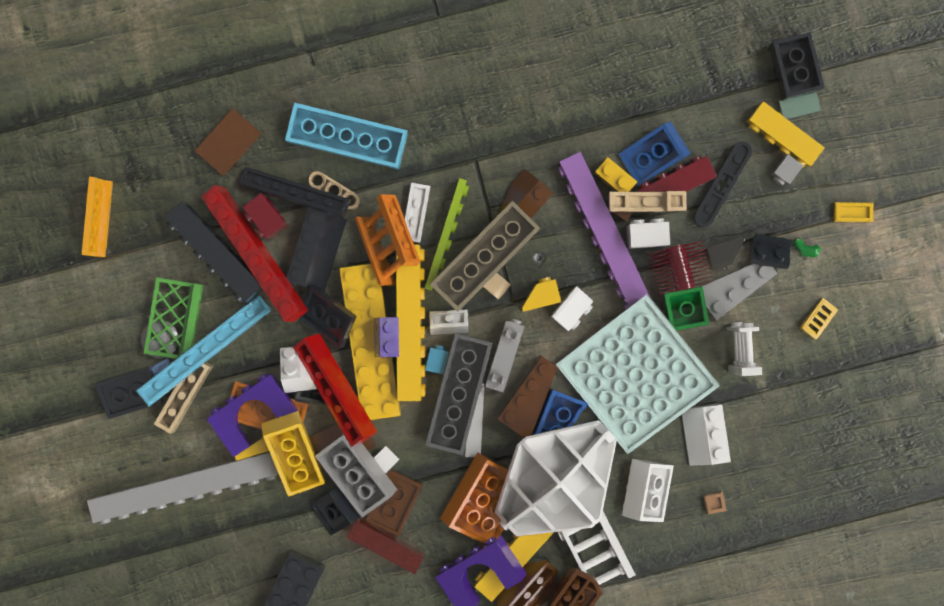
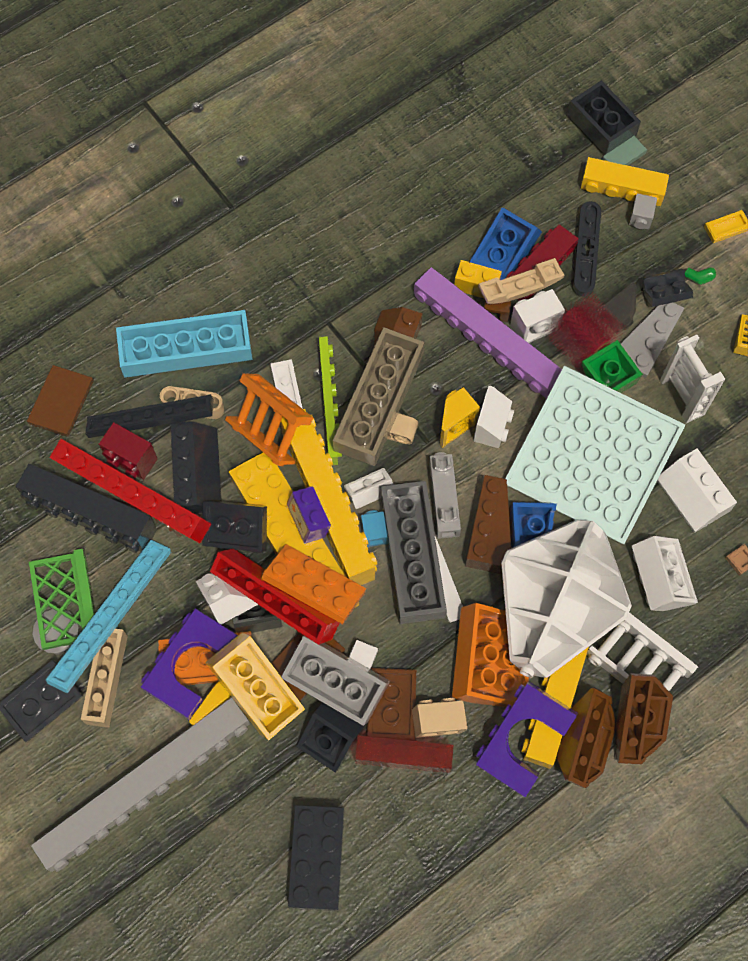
camera: 20 degrees left, 20 degrees down
none -> orange plate [262,544,366,624]
none -> tan brick [412,698,467,738]

